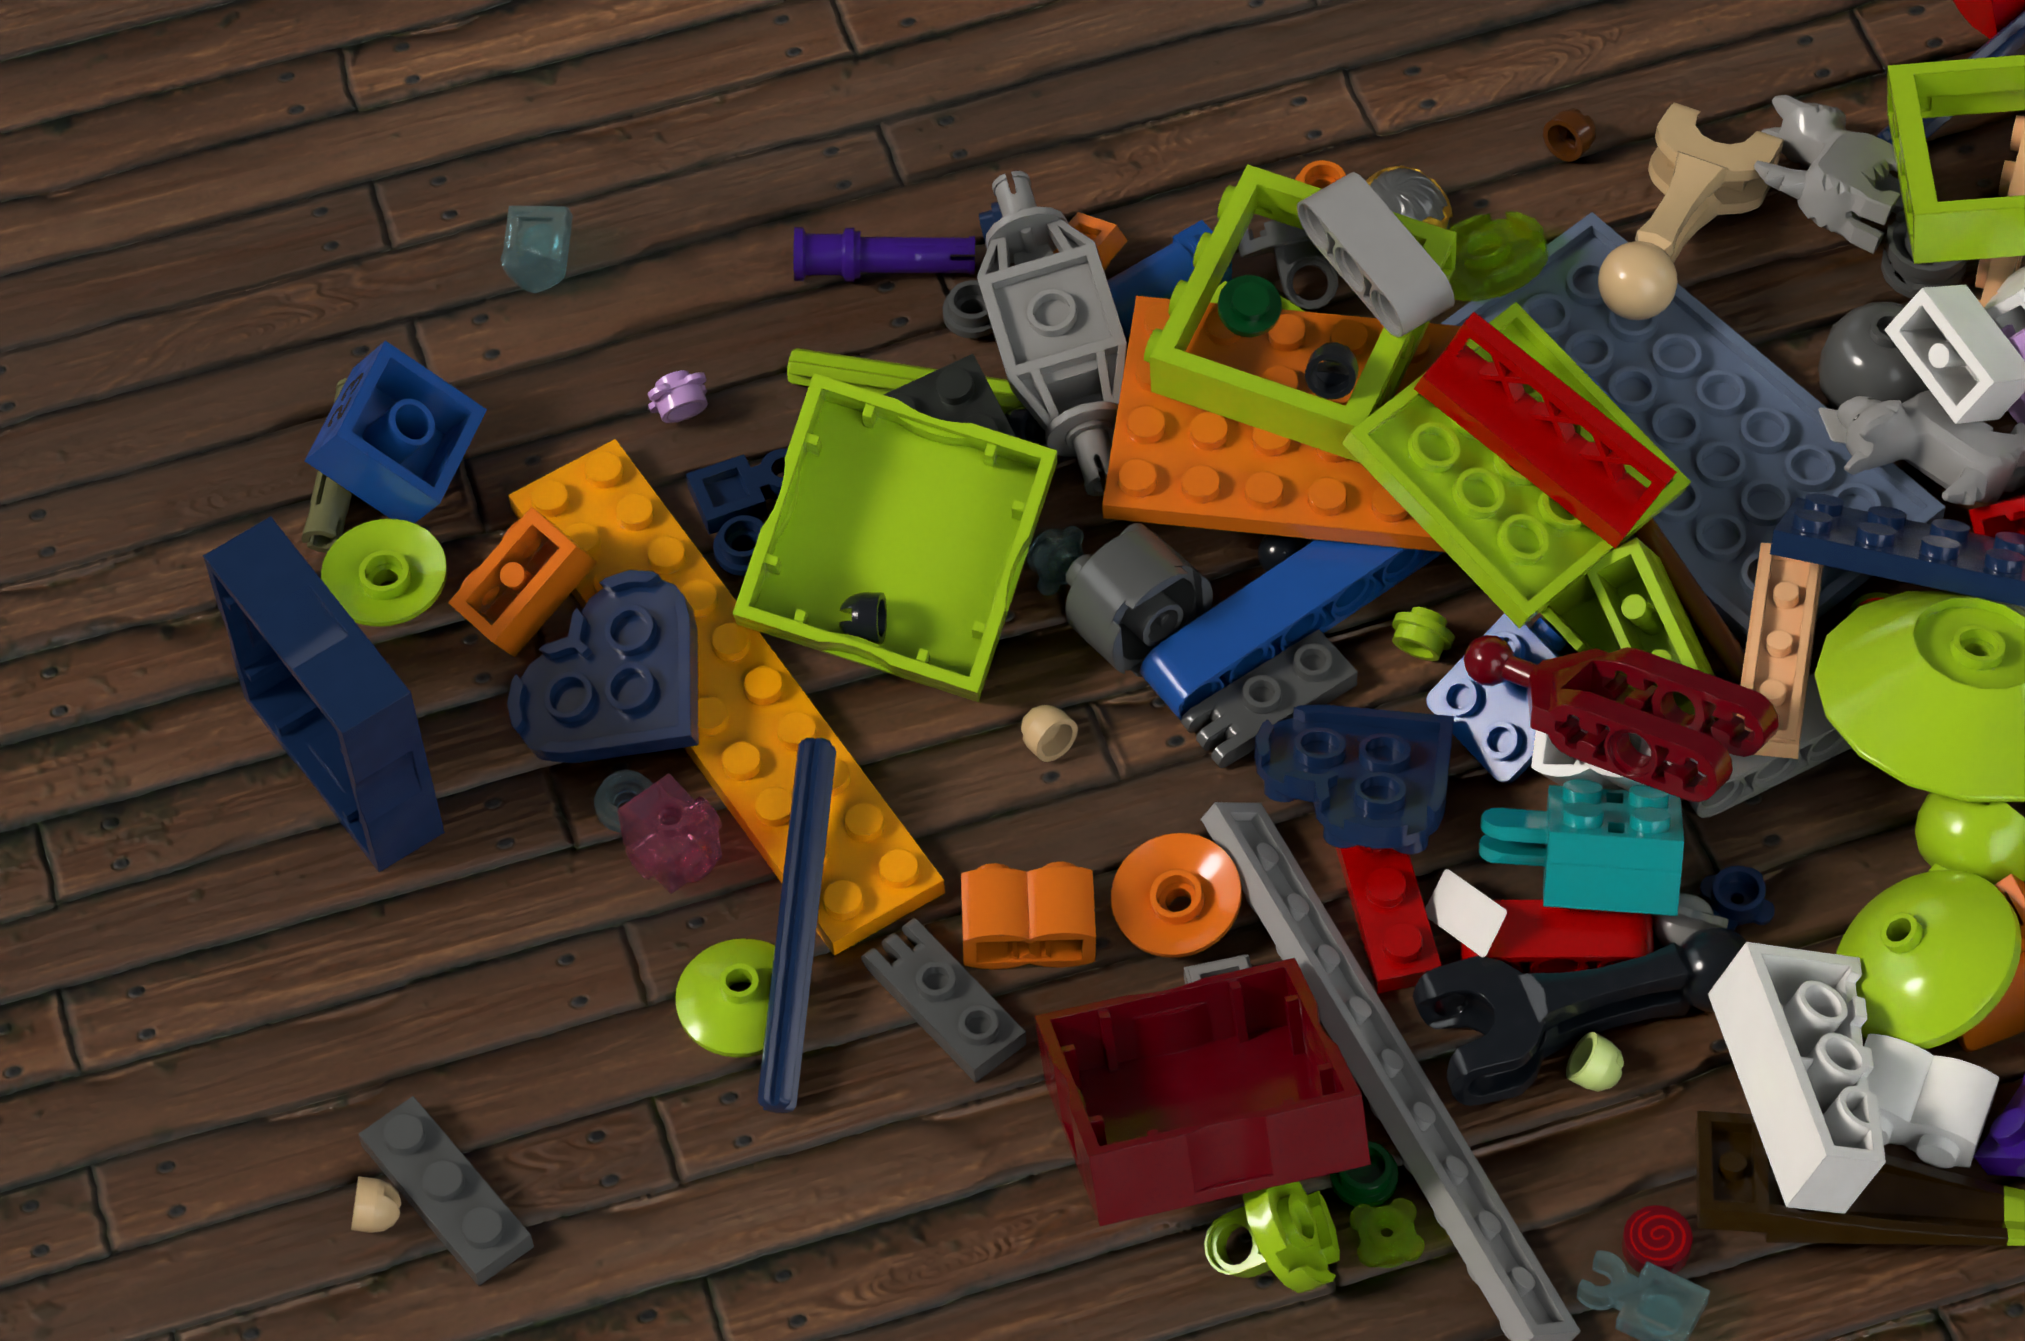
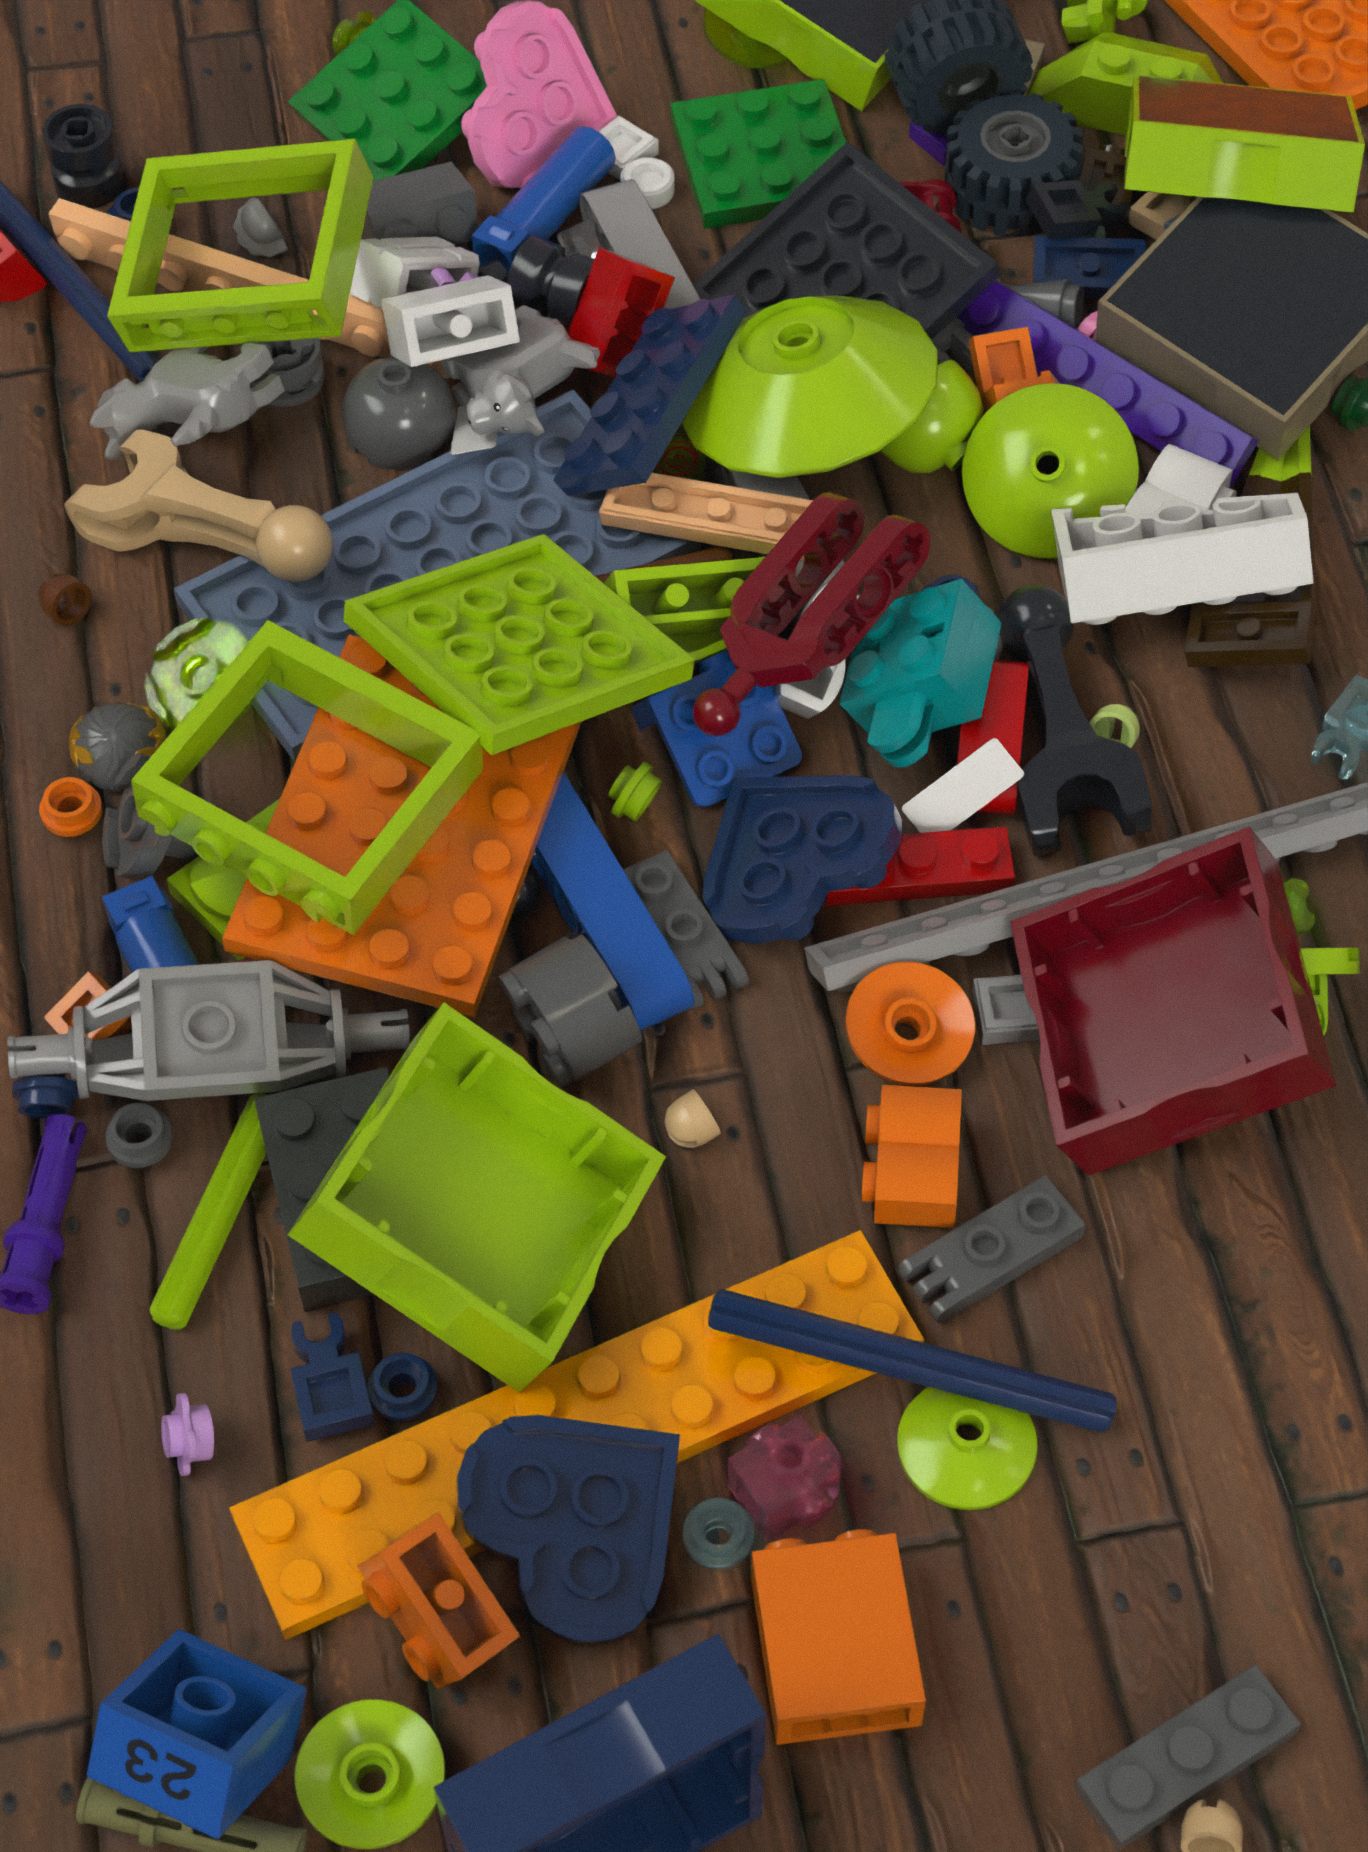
camera: 85 degrees left, 0 degrees up
black hinge [839,592,887,644] -> none
dark green plate [1218,275,1282,338] -> none
light grey beam [1297,172,1455,338] -> none
black hinge [1305,342,1359,399] -> none
red fence [1414,312,1677,549] -> none
dark red tile [1622,1205,1693,1278] -> none
none -> orange brick [751,1529,926,1745]

